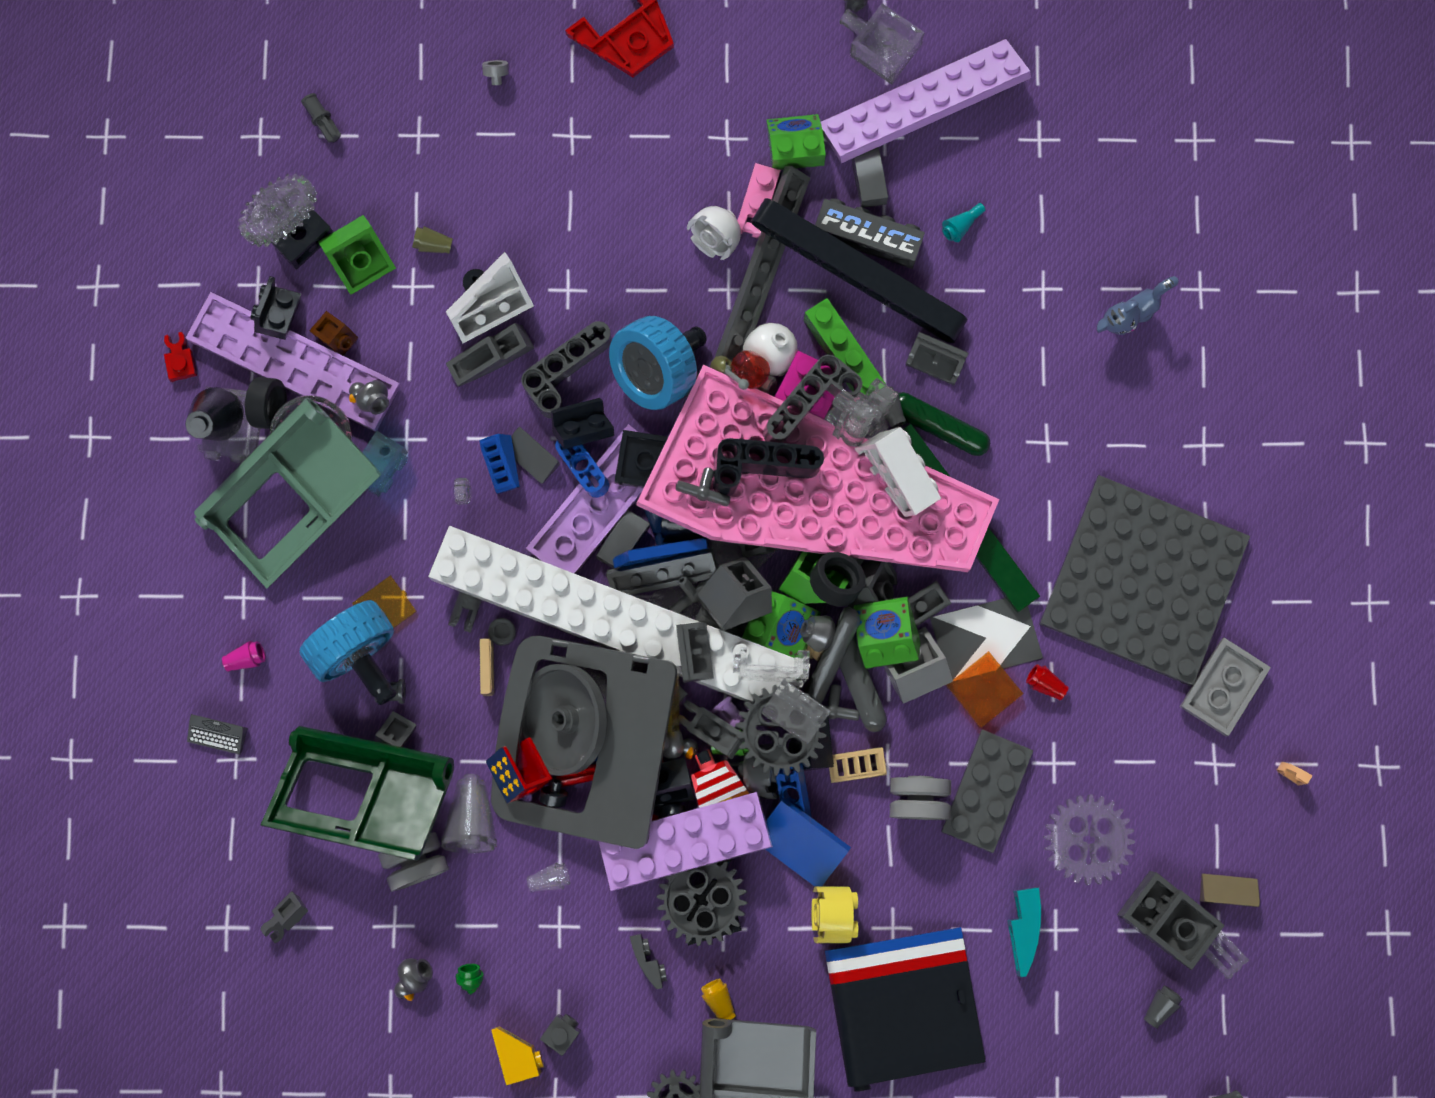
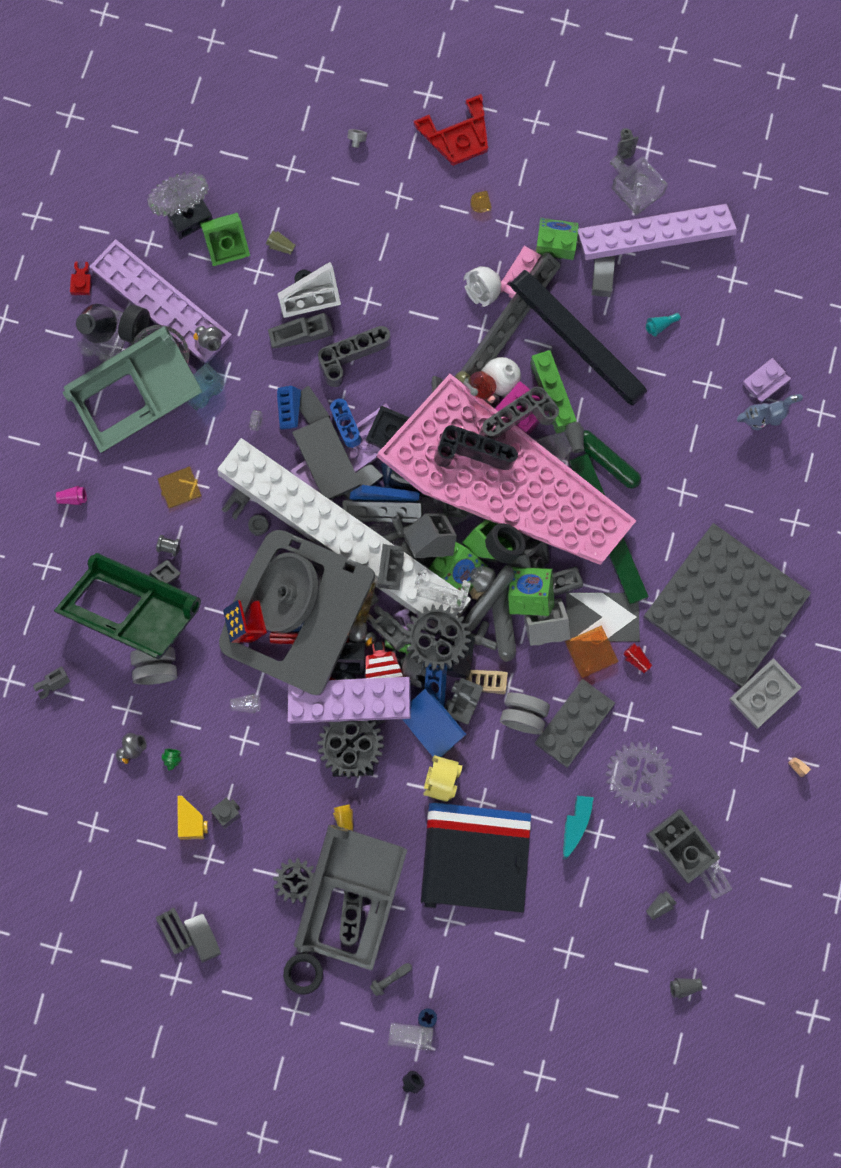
camera: 10 degrees right, 5 degrees down
slope [187,714,248,755] -> none
black bracket [251,276,301,340] -> none
dark azure wheel [299,600,396,705] -> none
dark grey axle [301,93,341,143] -> none
reddish brown bracket [309,311,358,356] -> none
clear cone [441,774,497,853] -> none
tan tile [480,639,494,696] -> none
black tile [539,779,568,807] -> none
black bracket [551,398,614,449] -> none
dark azure wheel [609,316,707,410] -> none
dark grey slope [630,934,667,989] -> none
dark grey piece [675,467,731,506] -> none
clear panel [762,679,831,744] -> none
dark grey brick [815,199,925,269] -> none
clear hips [825,378,898,447] -> none
white wedge [854,427,941,517] -> none
dark grey hinge [905,332,968,385] -> none
dark tan slope [1200,874,1260,907] -> none
none -> dark grey tile [292,417,361,500]
none -> dark grey cylinder [444,678,483,725]
none -> clear yellow tile [470,191,492,213]
none -> lavender plate [742,358,791,404]

